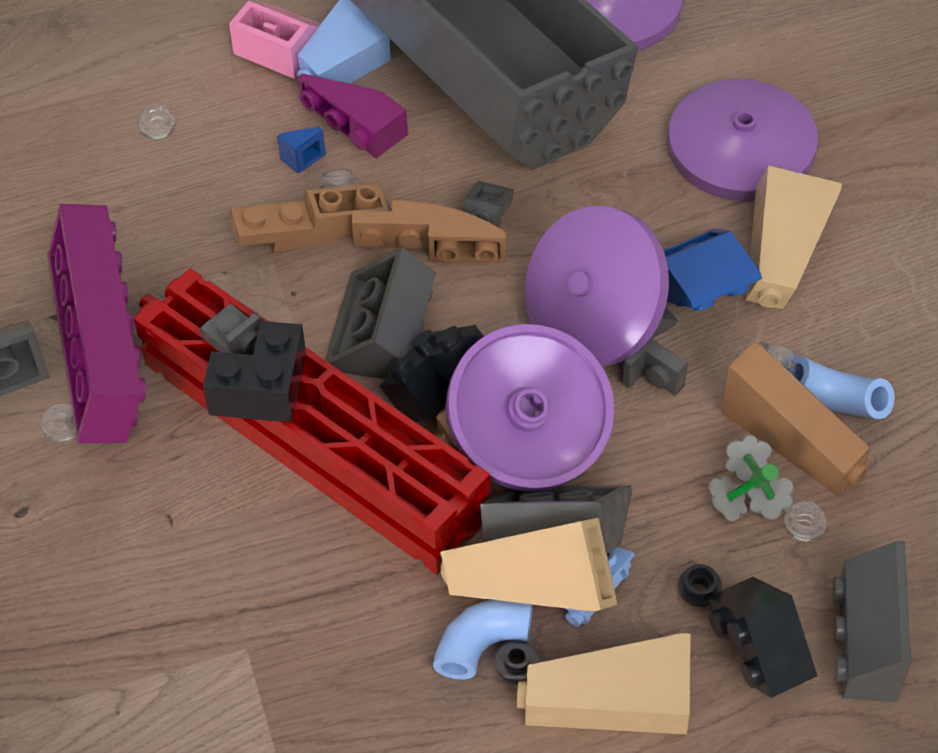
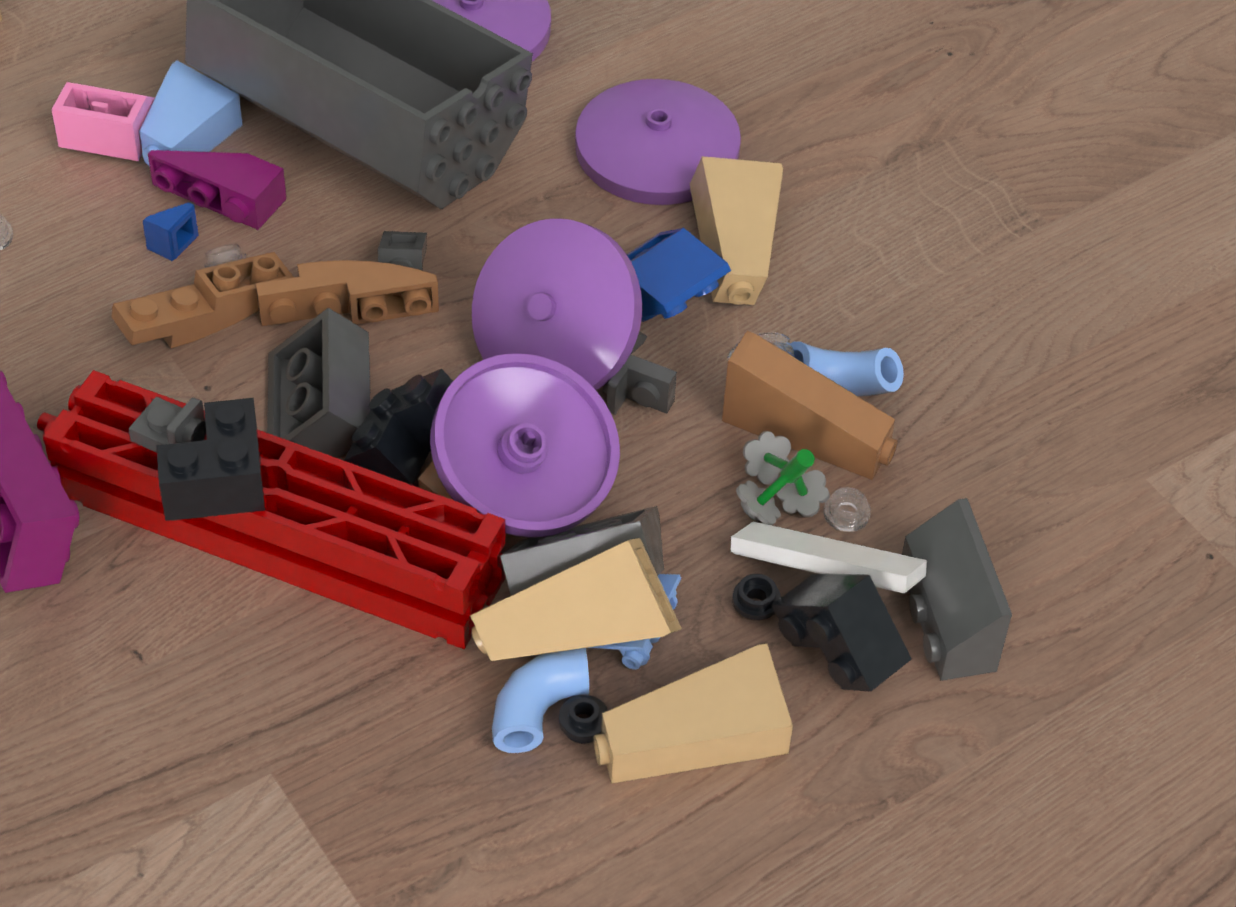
camera: 20 degrees left, 5 degrees down
none -> white tile [731,521,927,593]

